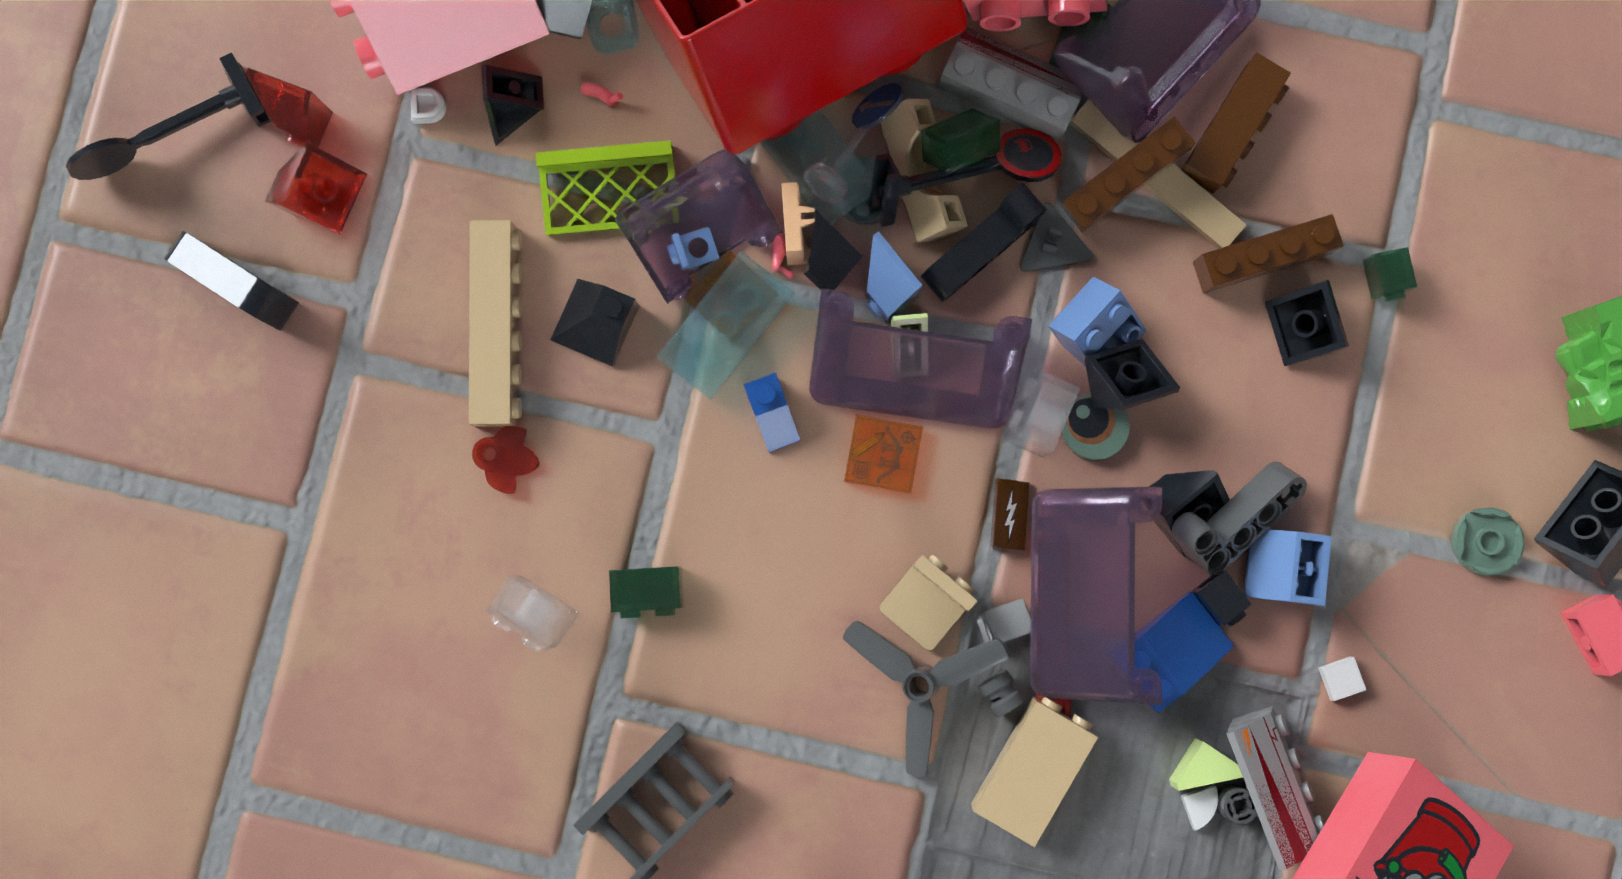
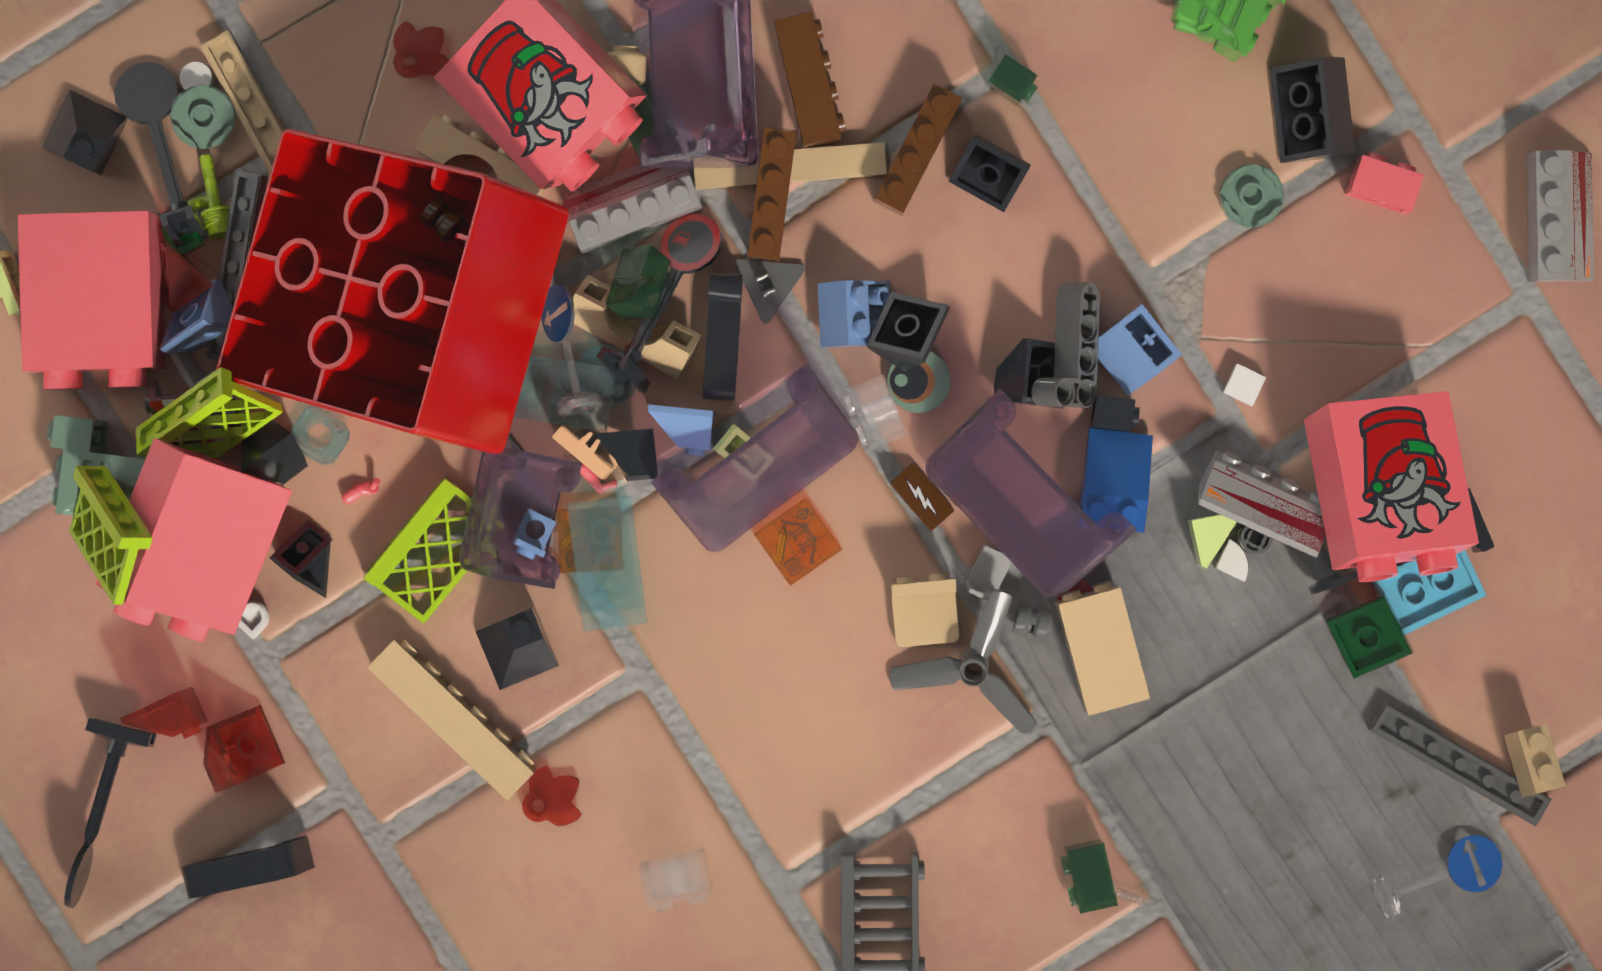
camera: 50 degrees left, 5 degrees up
clear green brick [609,566,684,619] -> none
slope [743,372,800,452] -> none

